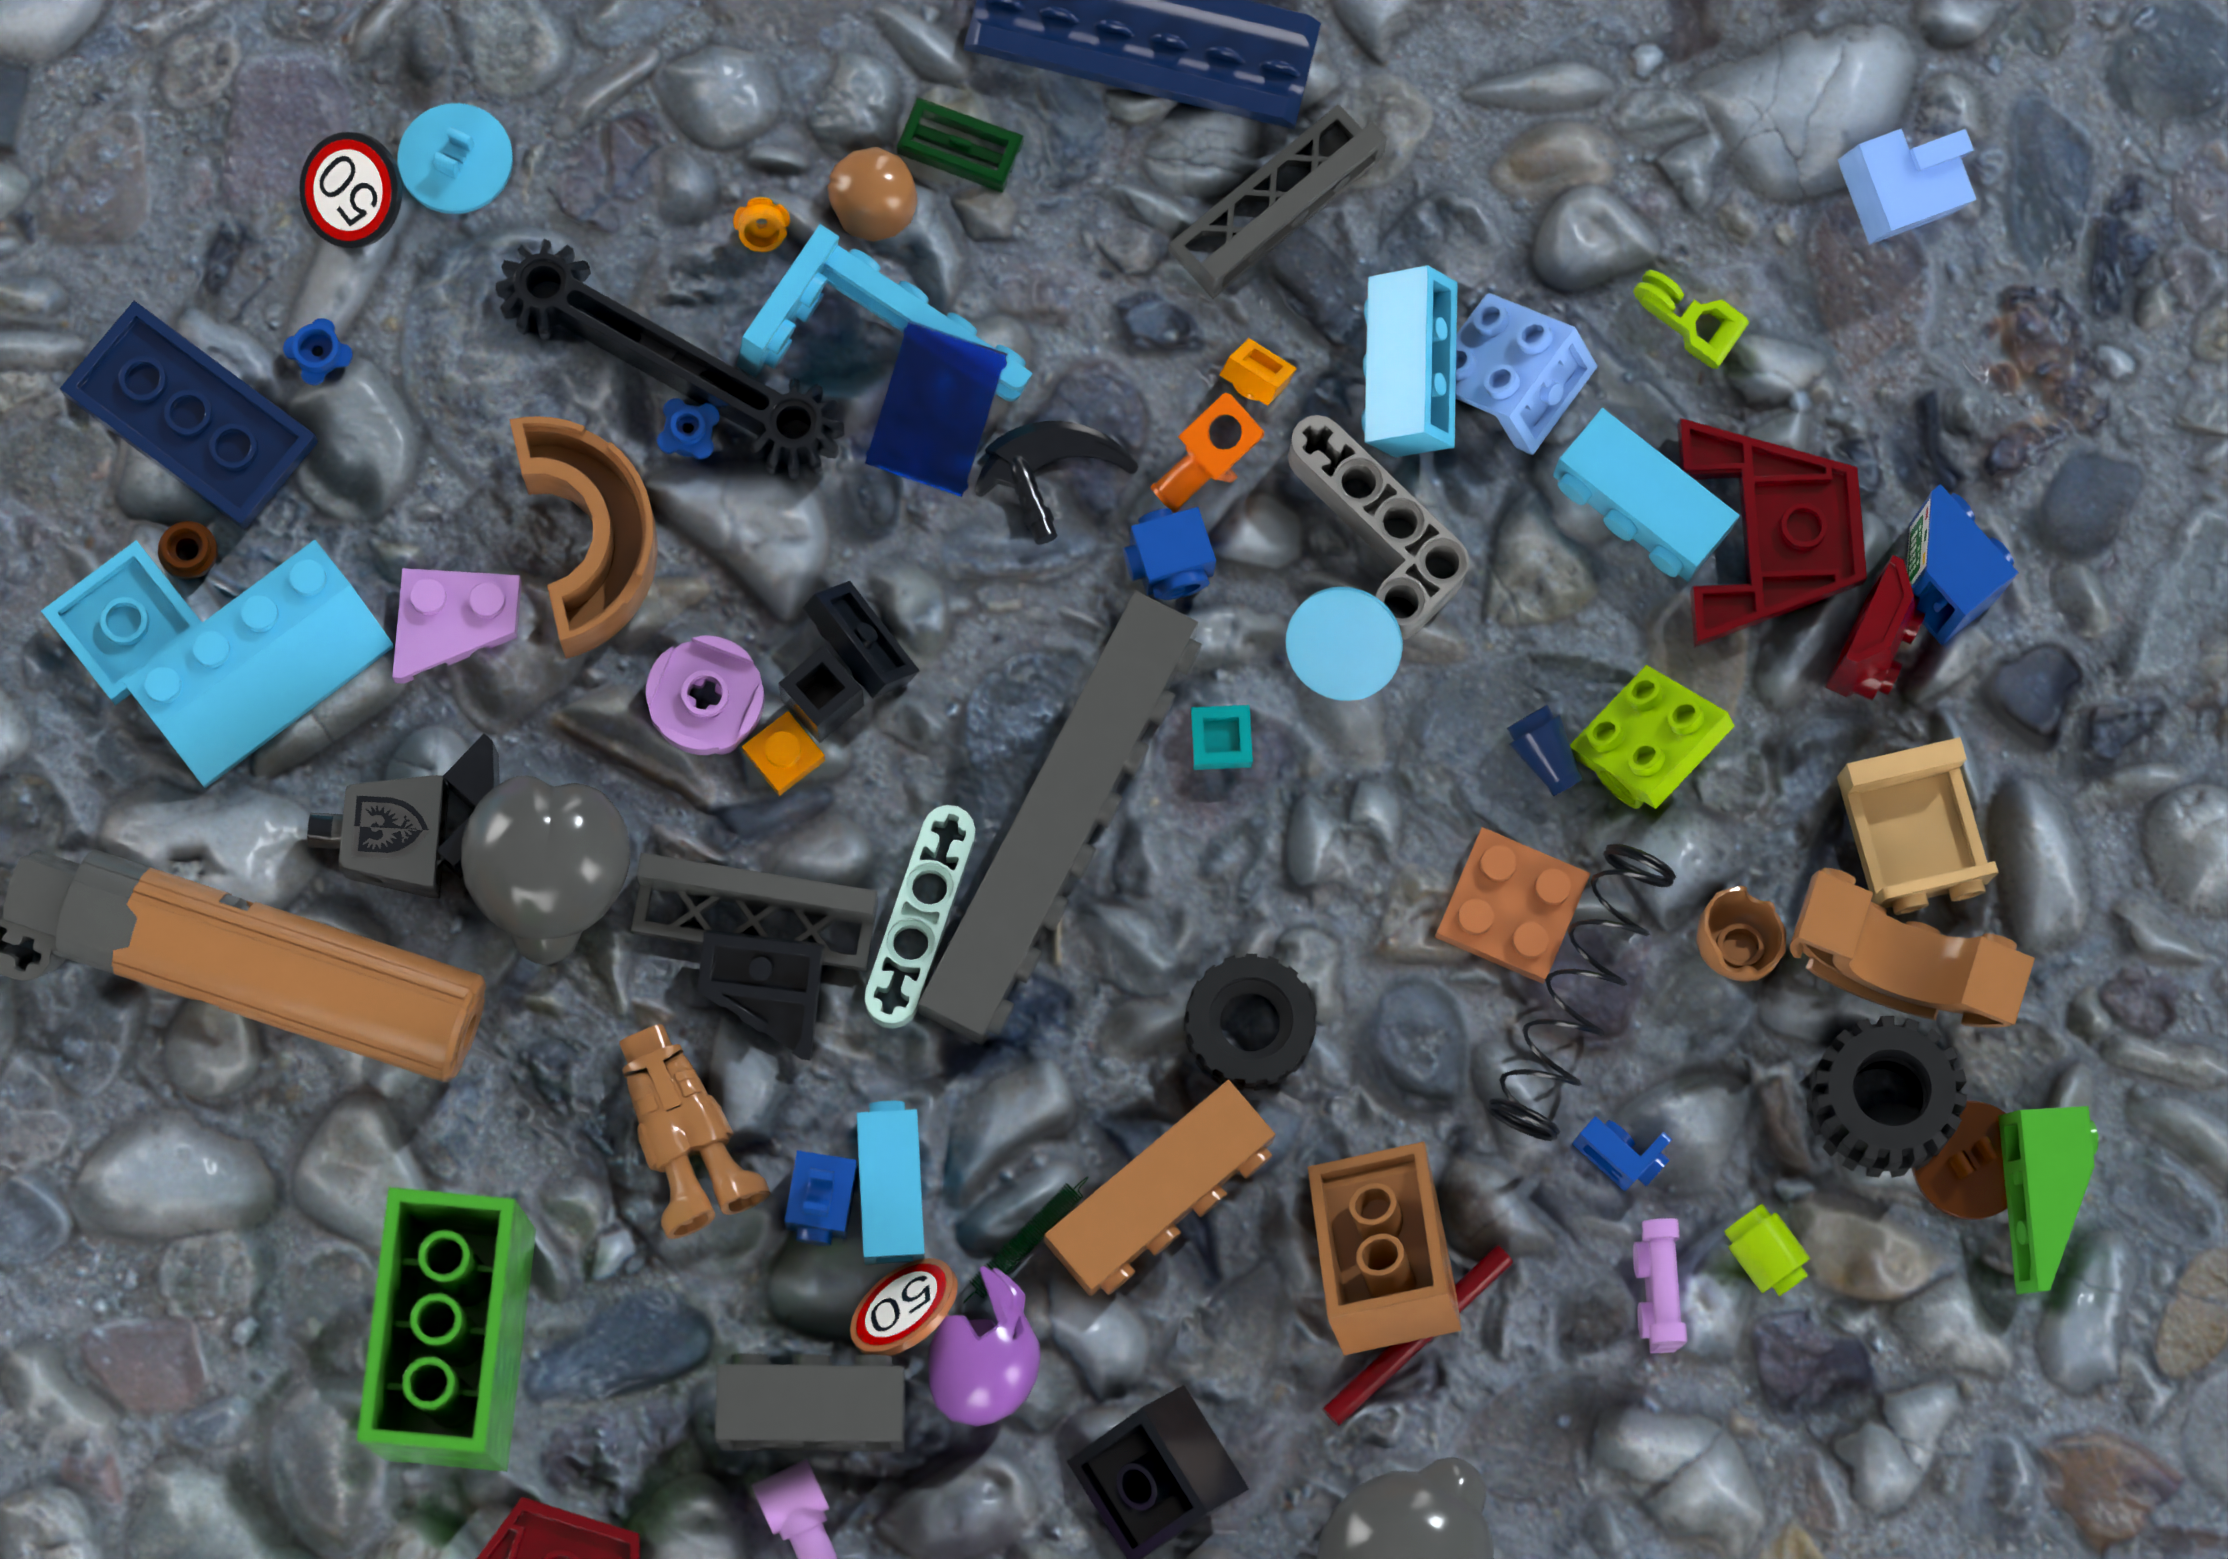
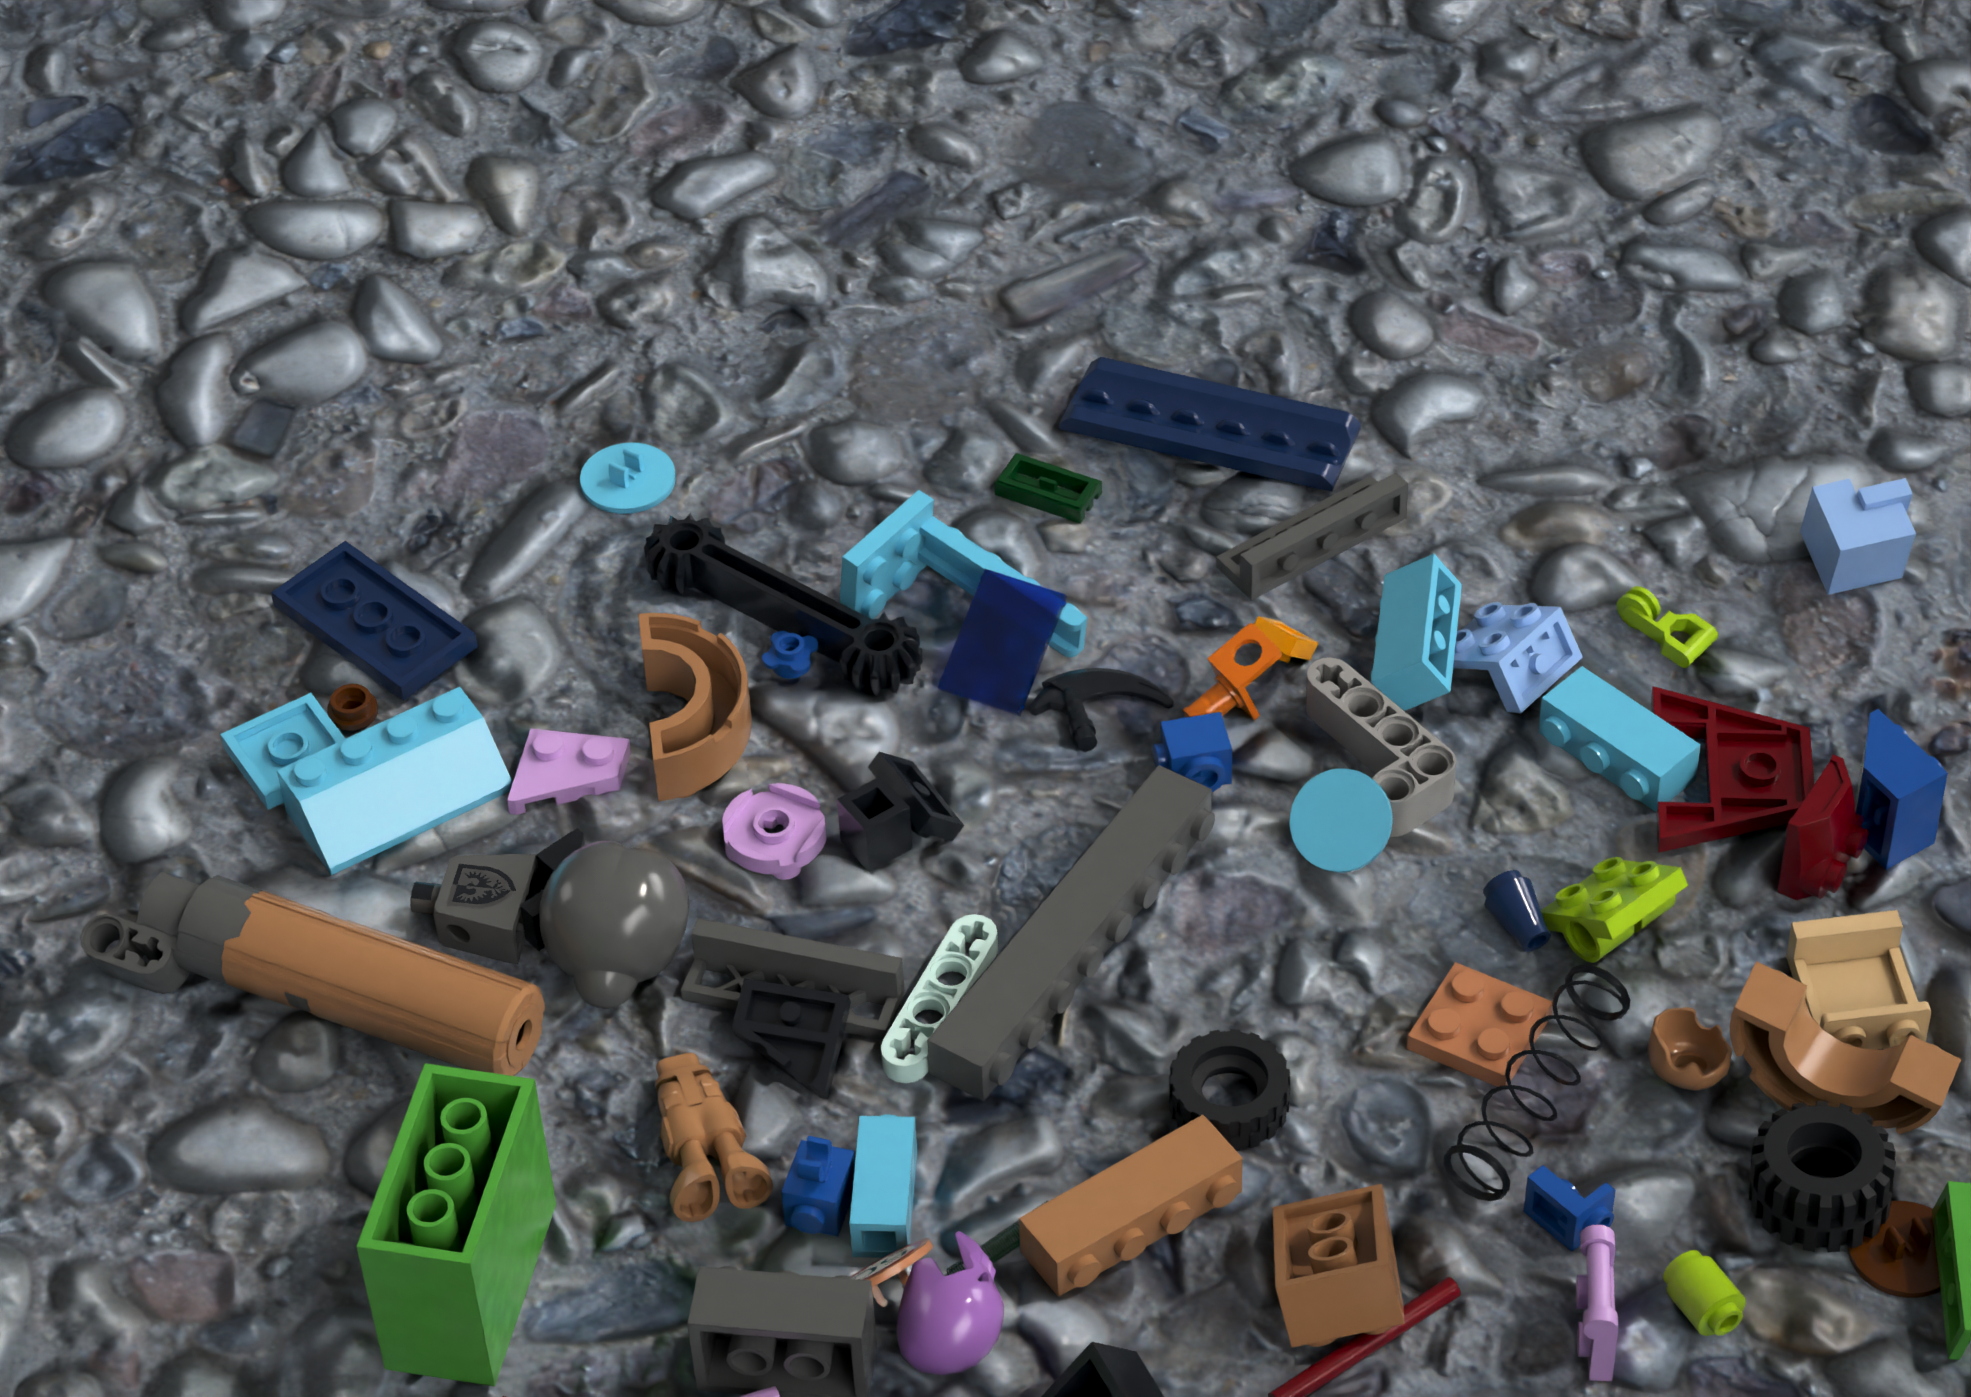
camera: 15 degrees right, 30 degrees down
blue plate [283,318,353,386] -> none
piece [299,132,402,248] -> none
light orange plate [733,197,790,252] -> none
light orange plate [742,711,825,796] -> none
medium nougat hair [827,147,918,241] -> none
teal plate [1190,705,1253,770] -> none

